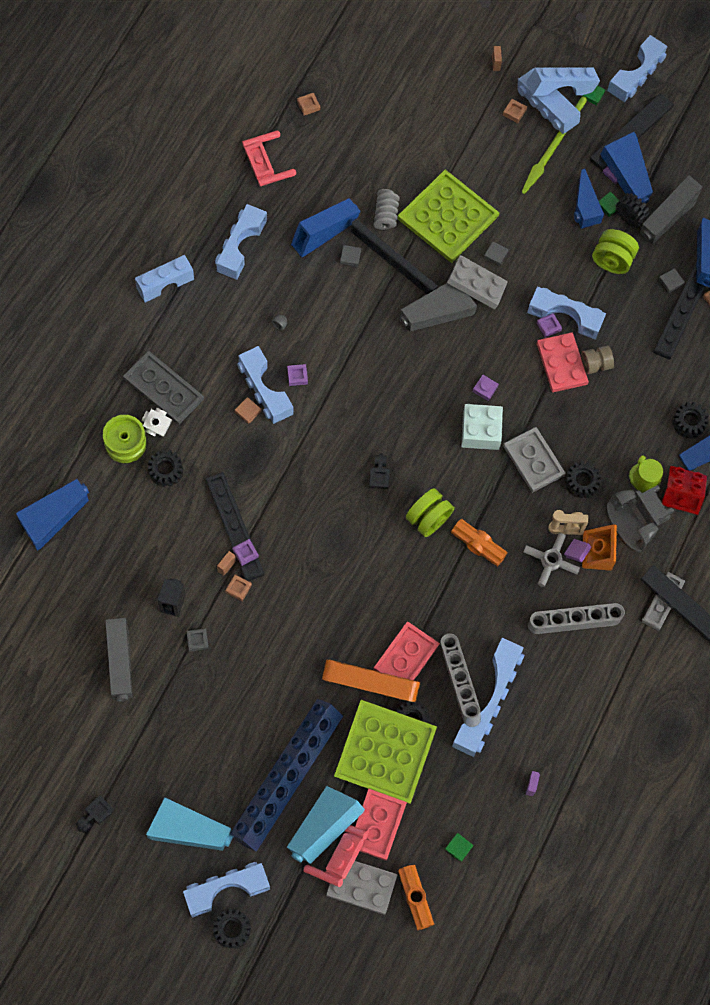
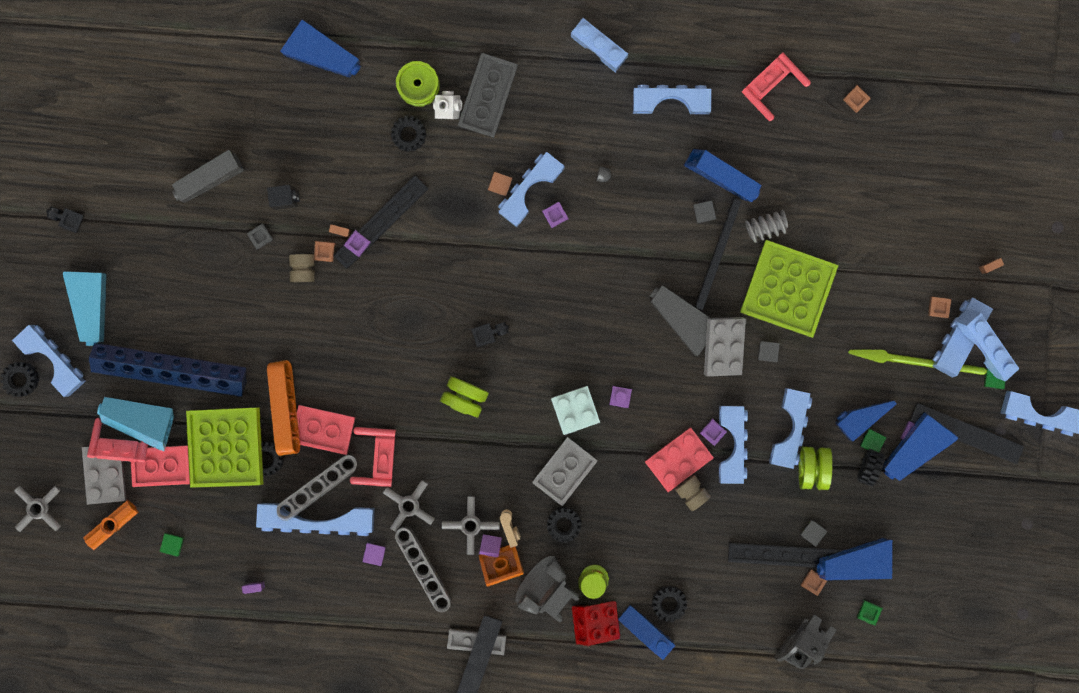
camera: 70 degrees right, 20 degrees up
orange piece [451,519,508,567] -> none
dark grey slope [640,175,703,244] -> none
none -> light grey bar [15,485,61,532]
none -> dark tan wheel [289,254,315,282]
none -> coral plate [350,427,396,487]
none -> medium lavender tile [363,542,386,566]
none -> light grey bar [383,480,435,532]
none -> light blue arch [769,388,812,469]

